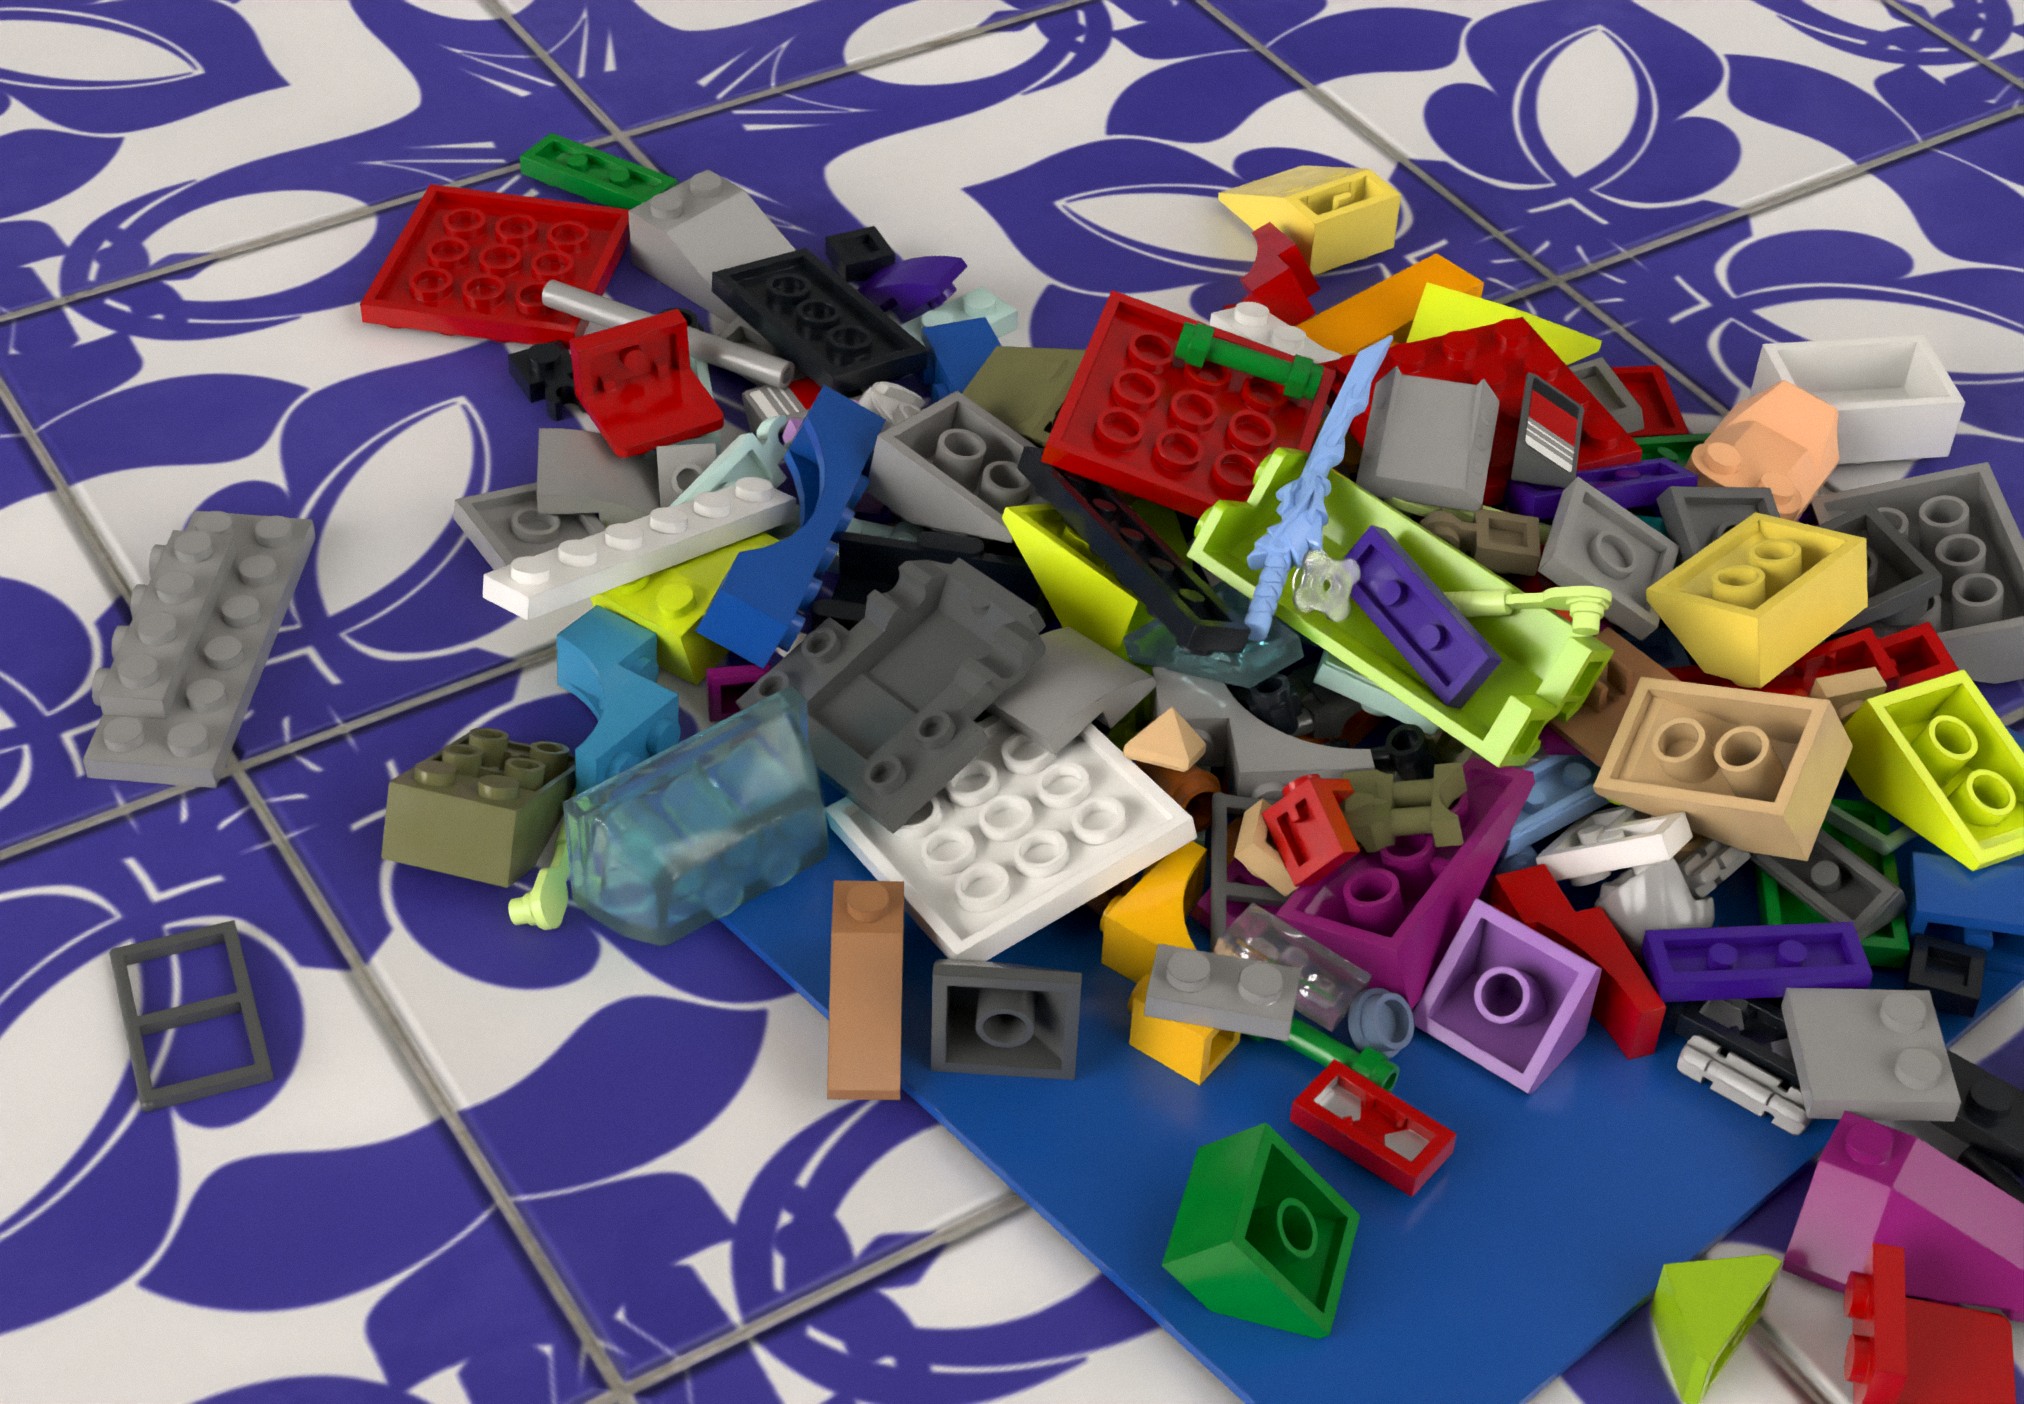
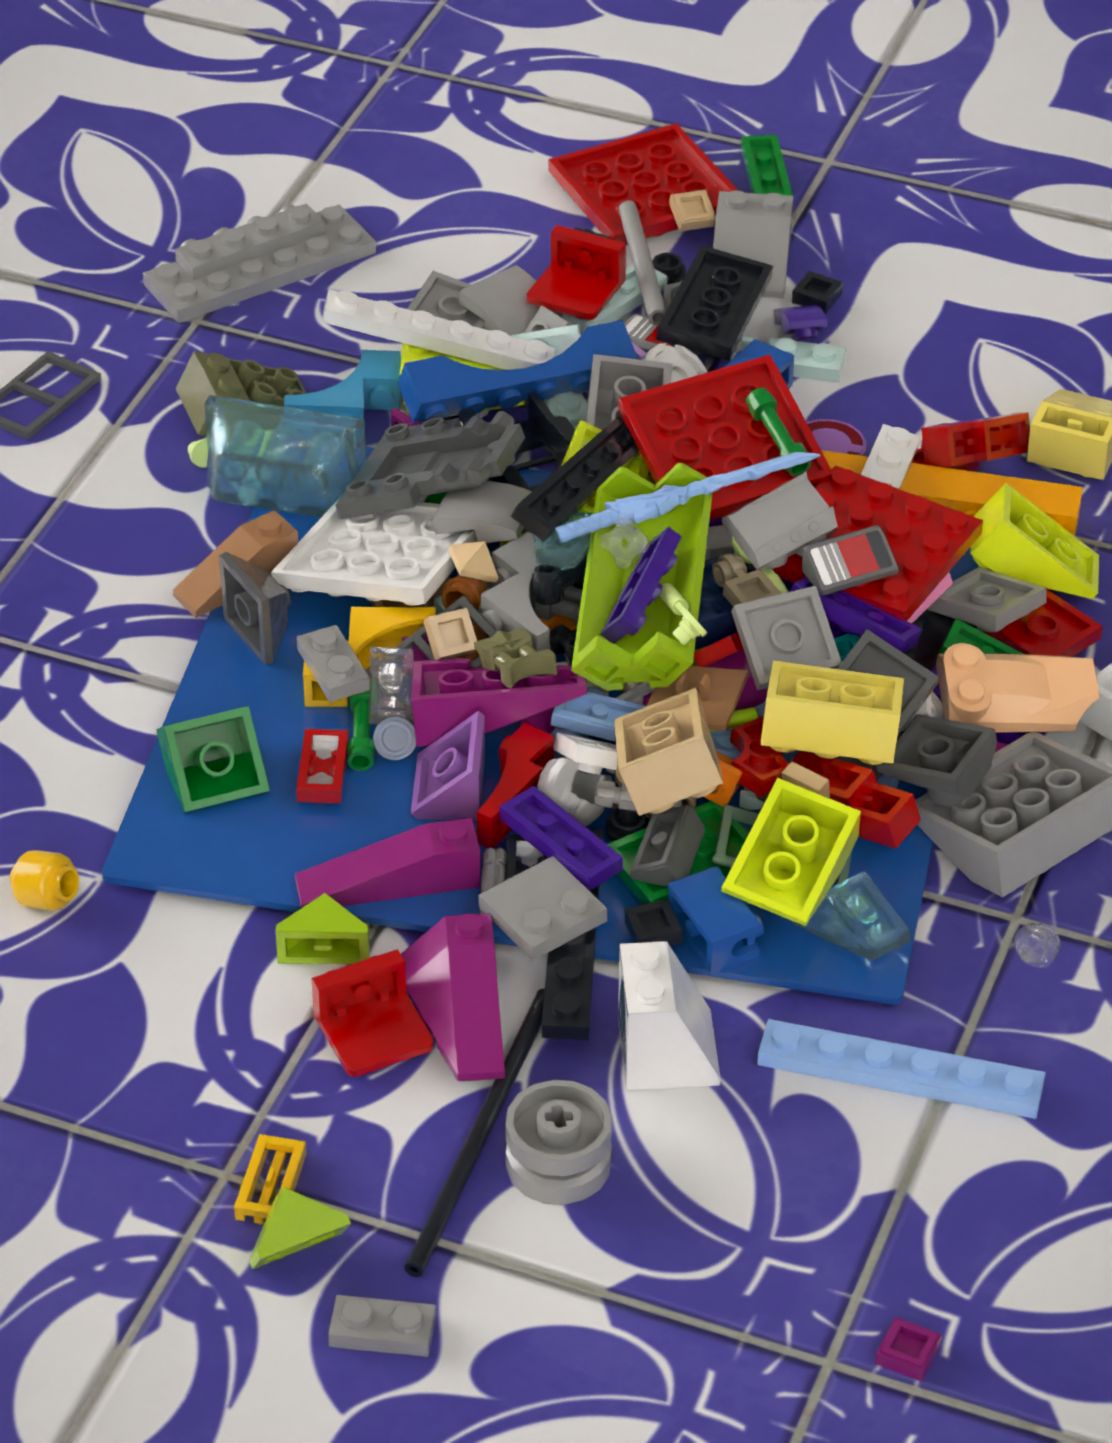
camera: 55 degrees right, 0 degrees up
red bracket [1261,774,1361,887] -> none
none -> magenta wedge [295,818,480,908]
none -> black plate [606,807,649,842]
none -> tan tile [669,190,716,232]

